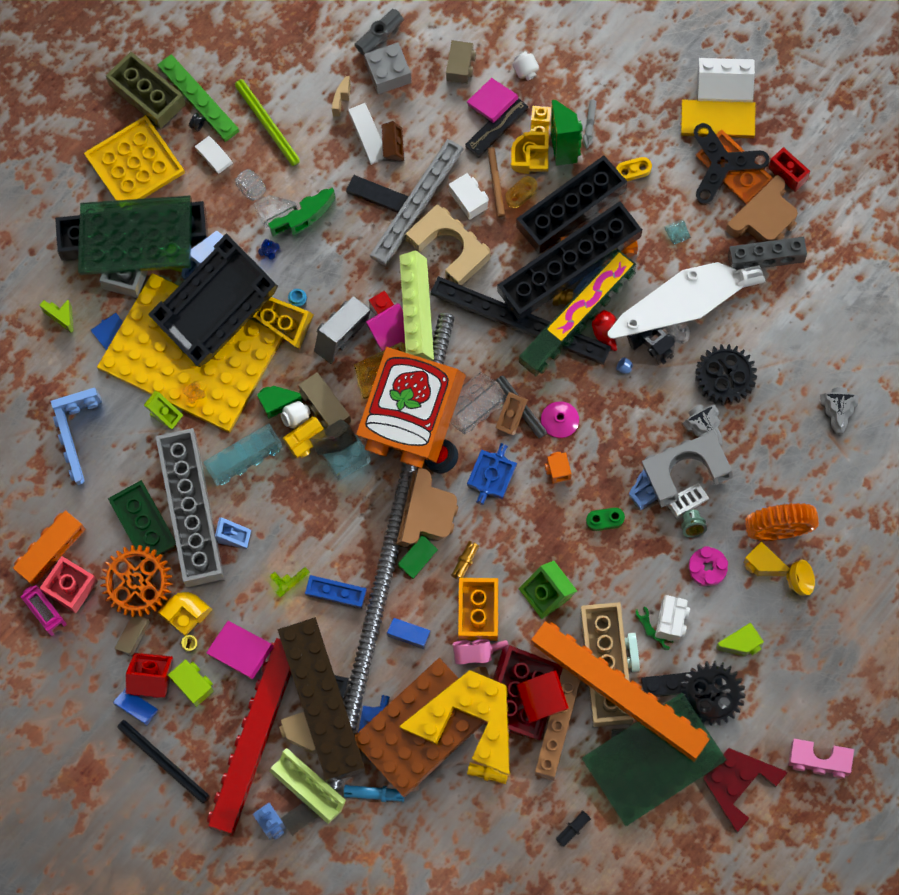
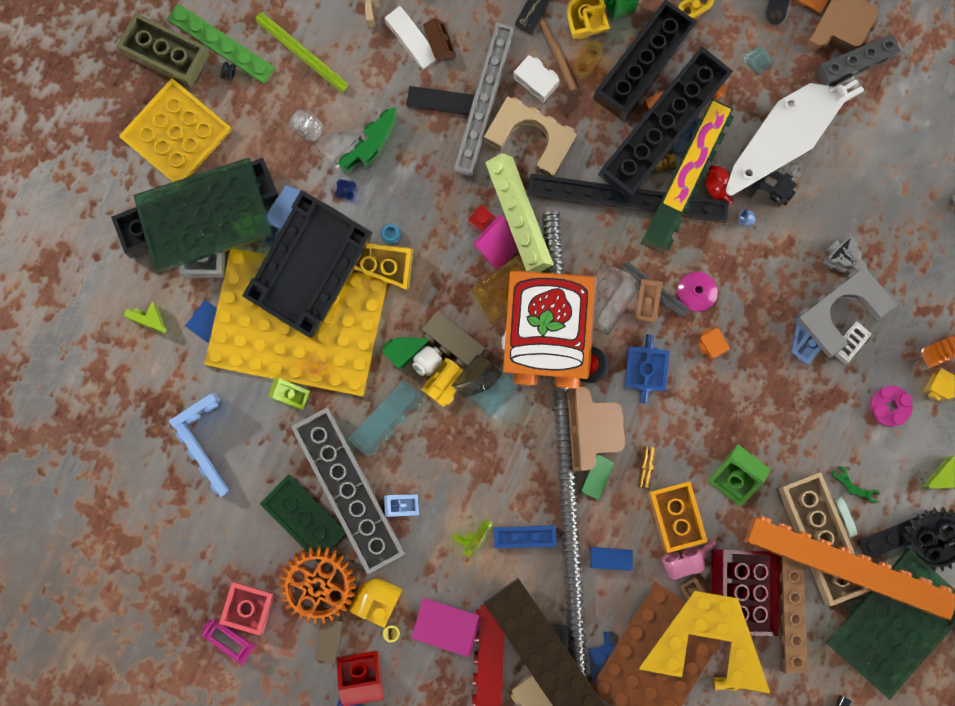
camera: 20 degrees left, 10 degrees up
orange brick [13,510,86,586] -> none
lime brick [168,659,214,707] -> none
white slope [195,136,233,174] -> none
wedge [314,296,371,364] -> none
red slope [517,671,569,723] -> none
green plate [586,508,625,531] -> none
white brick [655,595,690,642] -> none
sand green piece [681,509,707,538] -> none
black gear [695,344,757,405] -> none

